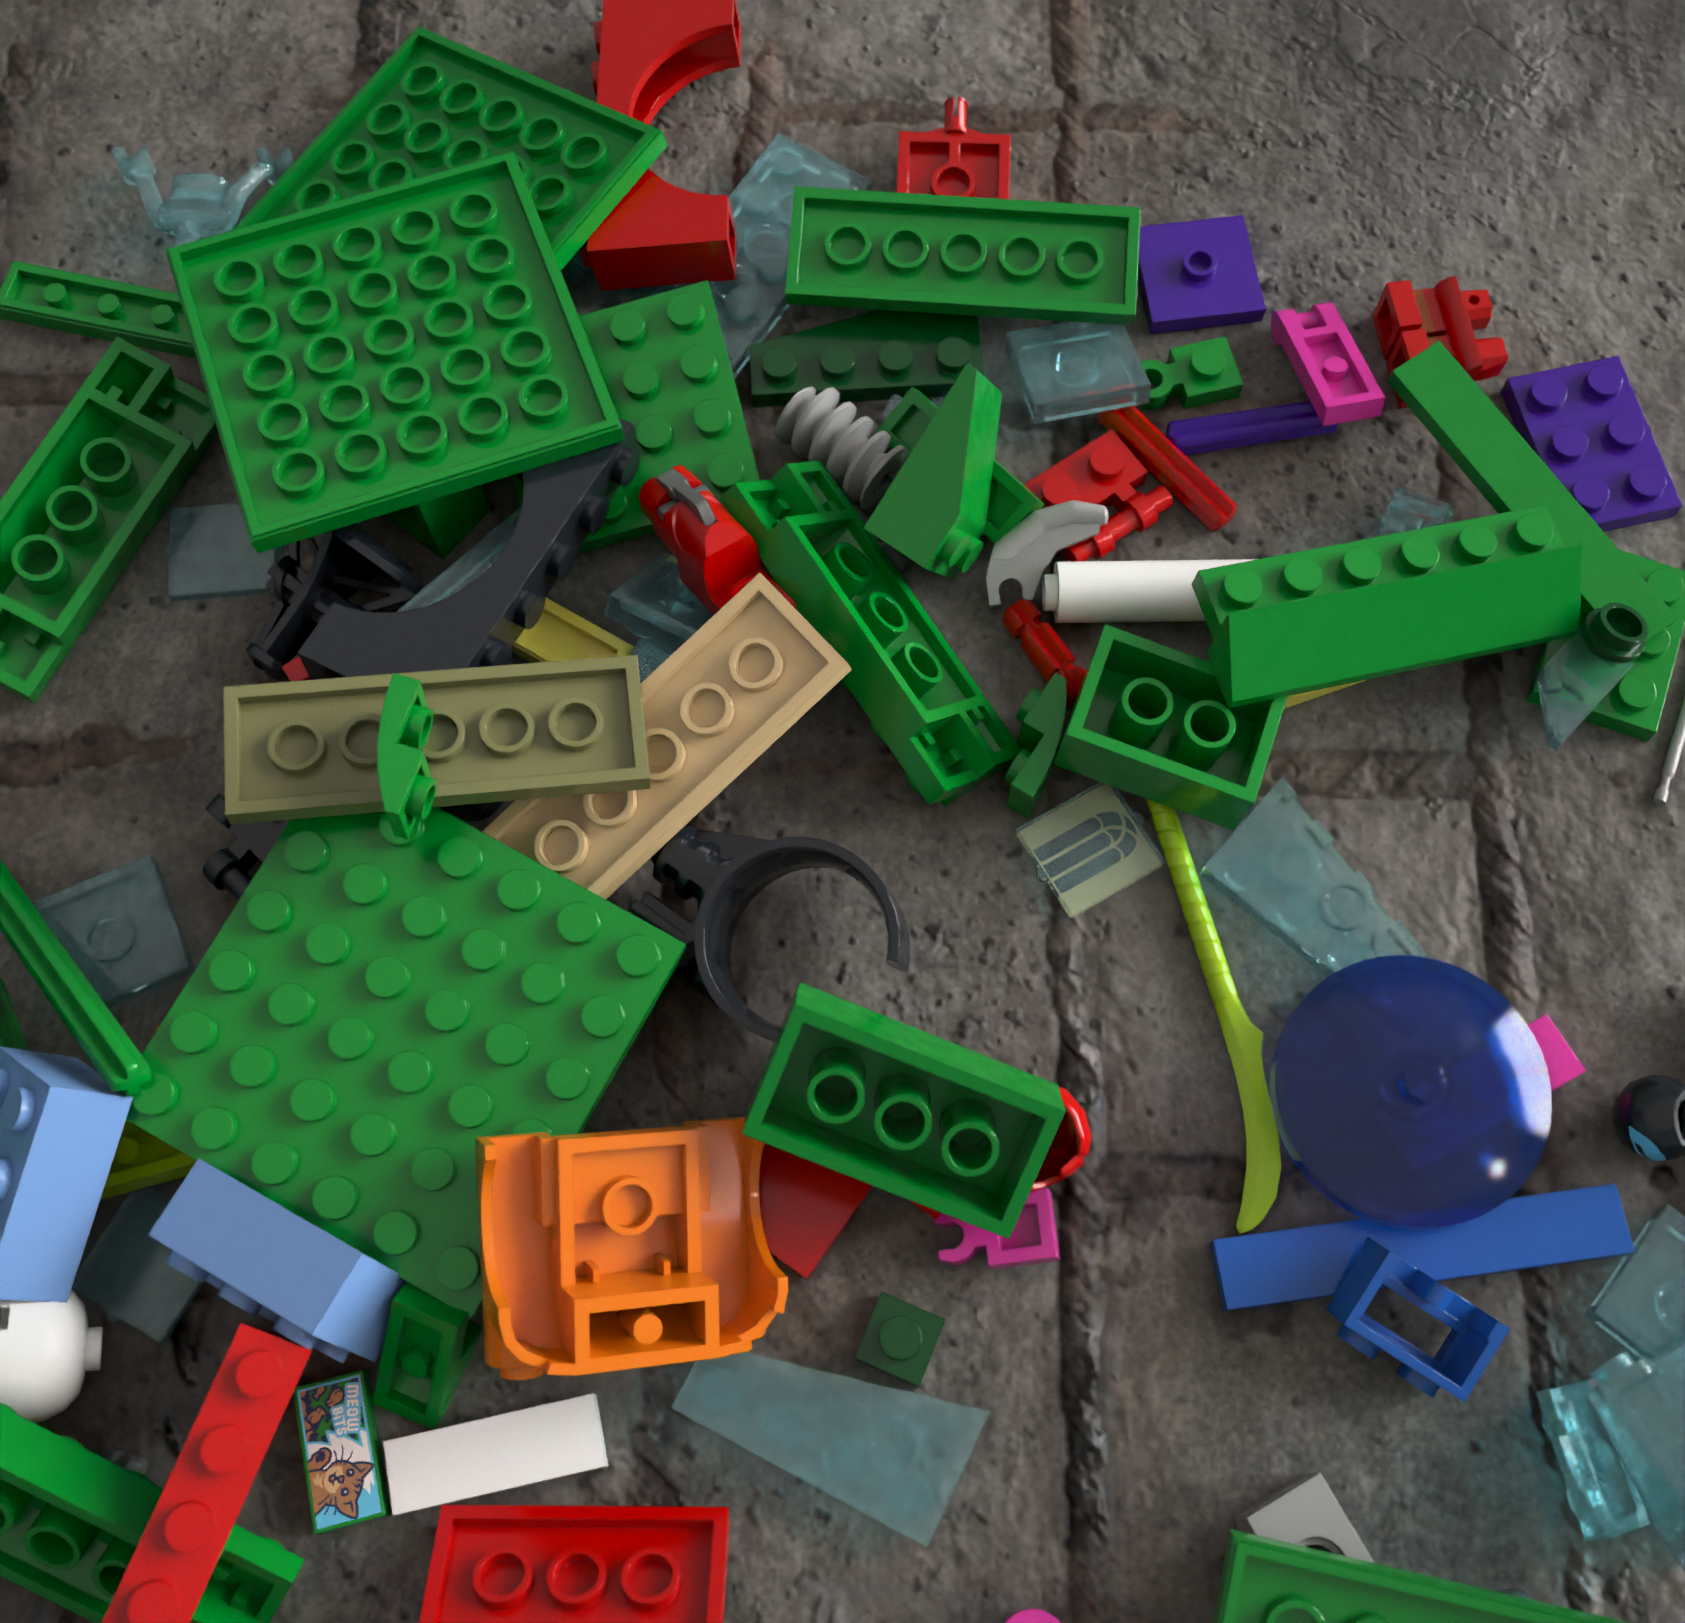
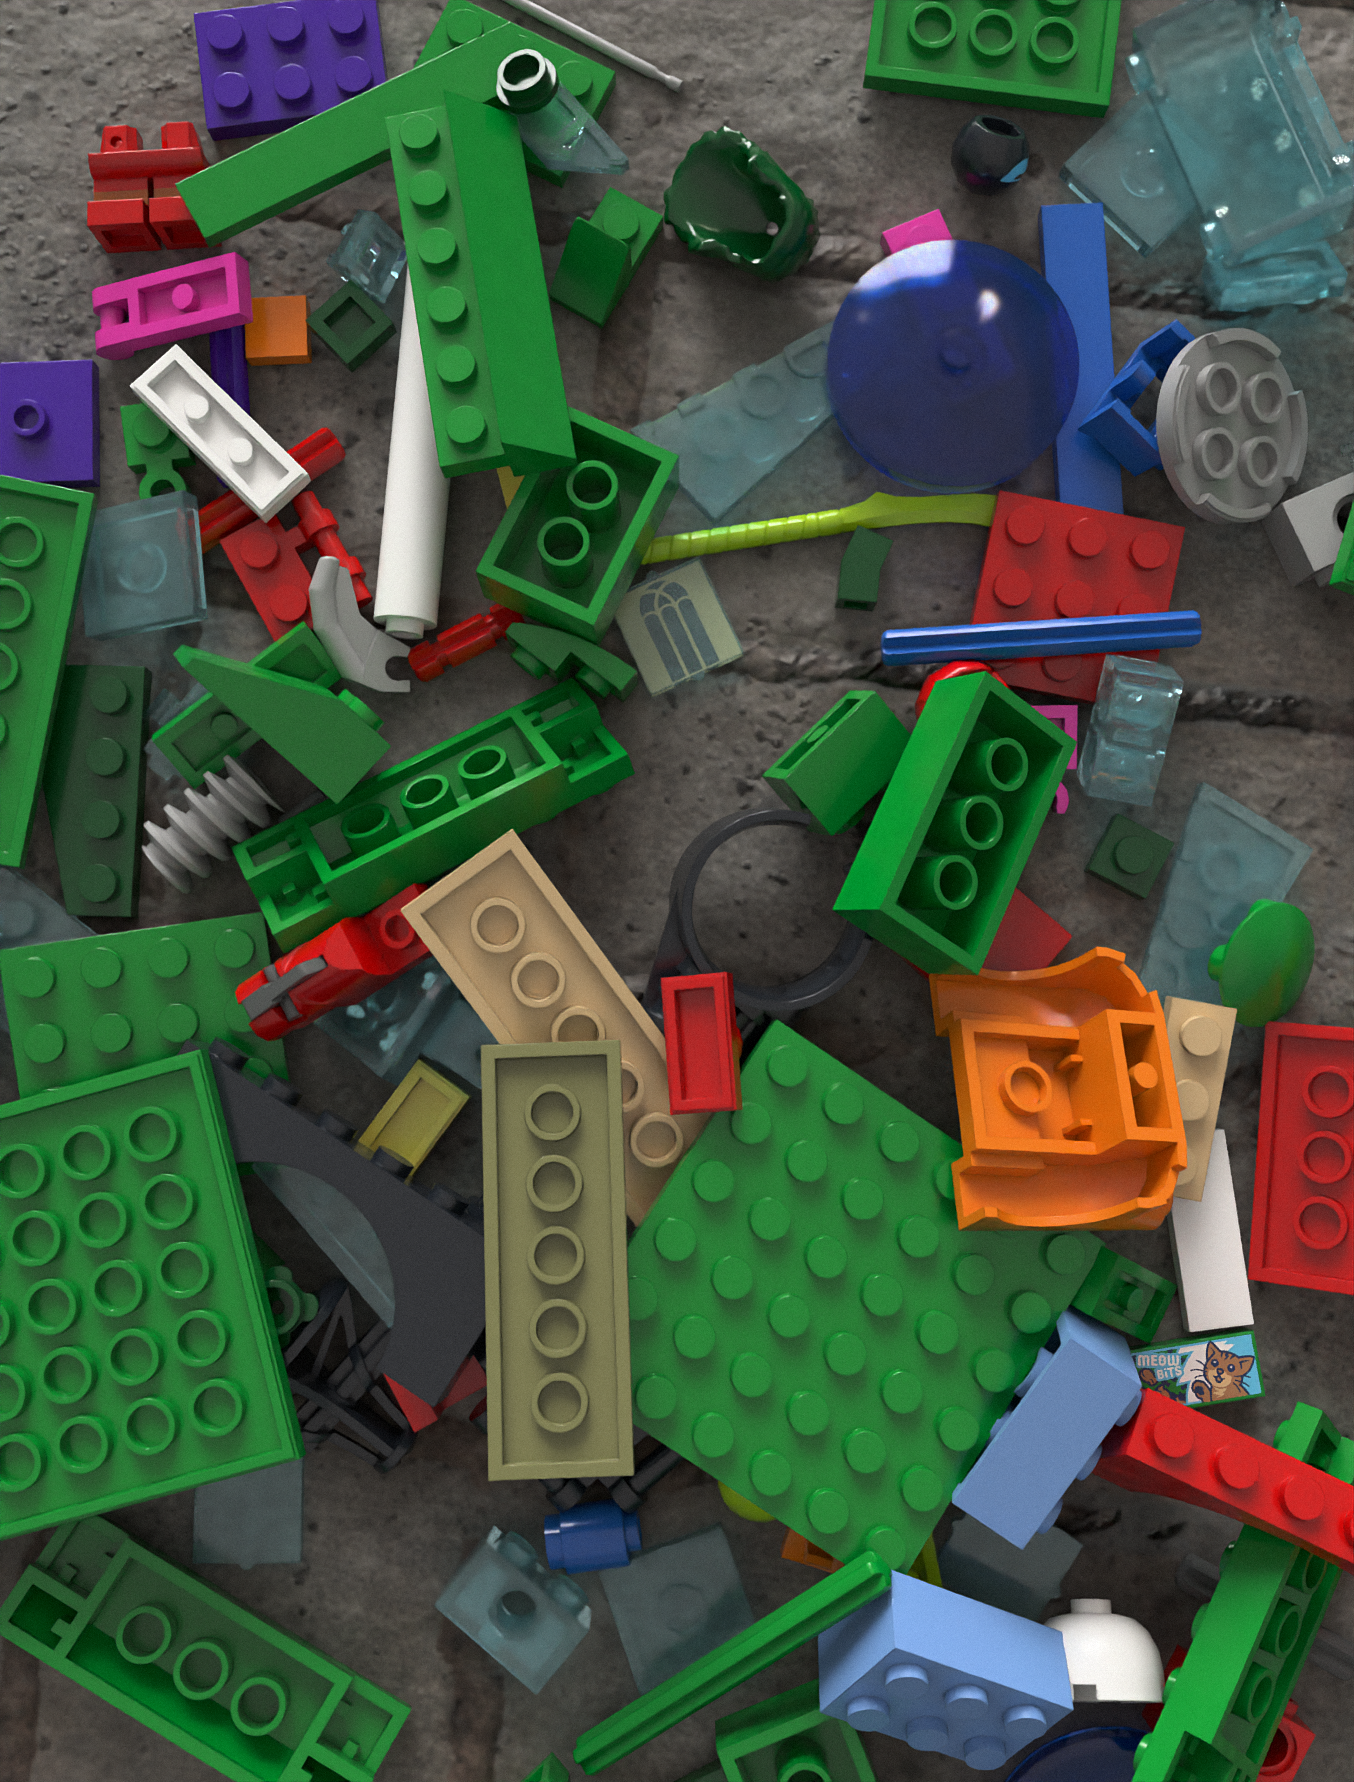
camera: 85 degrees left, 15 degrees up
green slope [377,673,437,840] -> none
none -> white tile [130,344,311,523]
none -> orange tile [245,295,312,366]
none -> dark green plate [264,1266,319,1348]
none -> dark green plate [305,279,397,373]
none -> clear light blue brick [434,1525,592,1695]
none -> blue brick [544,1498,643,1575]
none -> green slope [549,187,663,329]
none -> red tile [661,972,743,1115]
none -> dark green piece [663,126,821,284]
none -> green brick [762,690,911,836]
none -> dark green piece [834,525,894,612]
none -> blue axle [880,610,1202,666]
none -> red plate [969,490,1185,715]
none -> clear light blue brick [1077,653,1184,807]
none -> light grey tile [1156,328,1308,525]
none -> tan plate [1163,996,1237,1202]
none -> green dish [1207,898,1315,1027]

